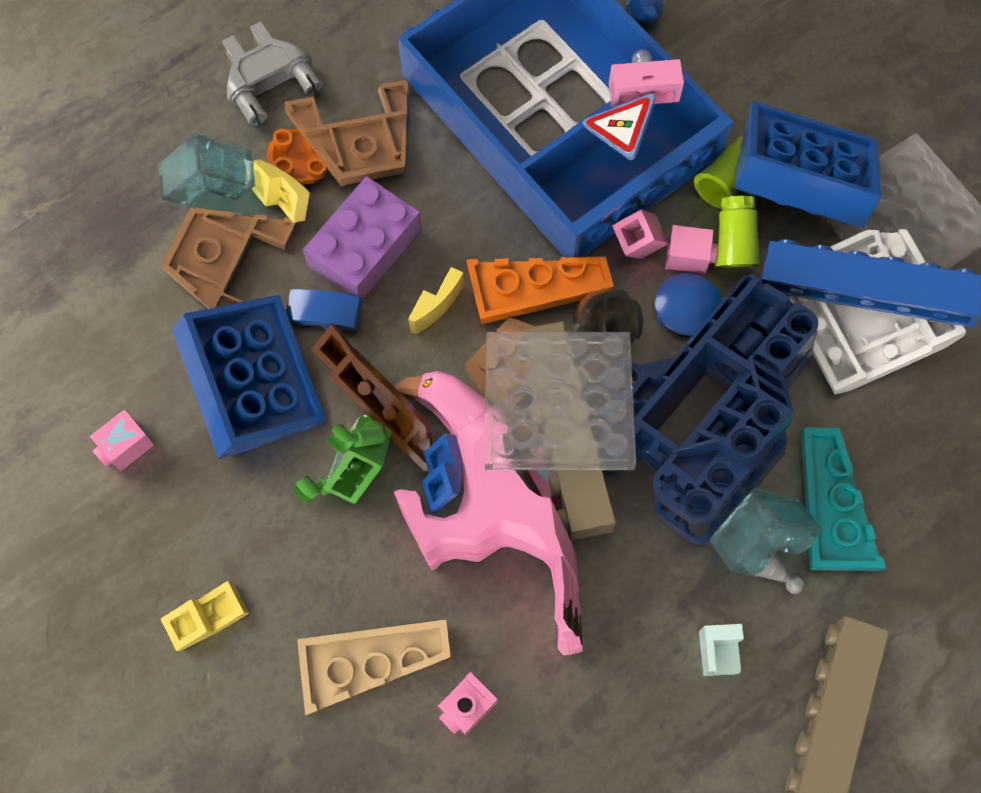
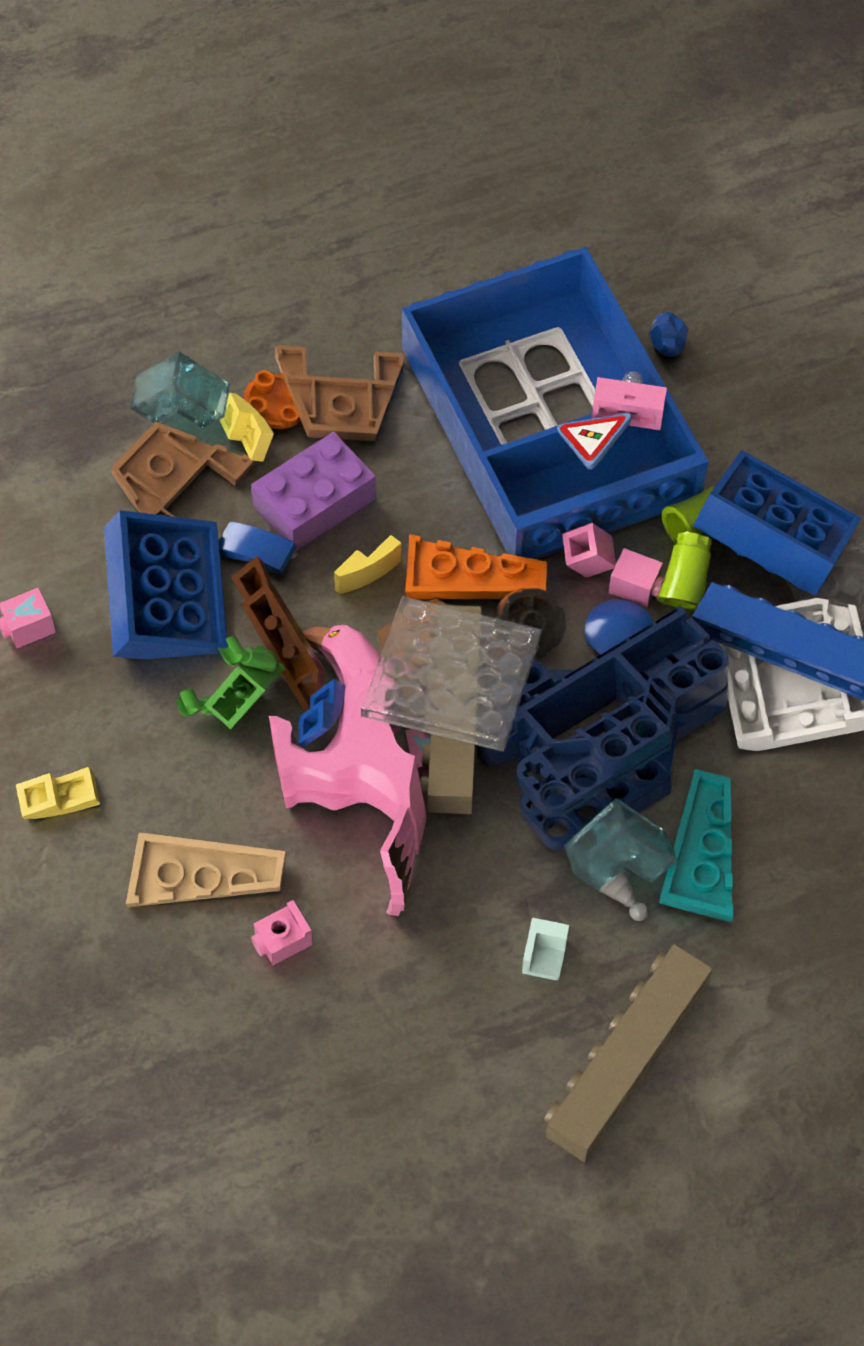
camera: 15 degrees right, 10 degrees down
light grey connector [222,21,324,126] -> none

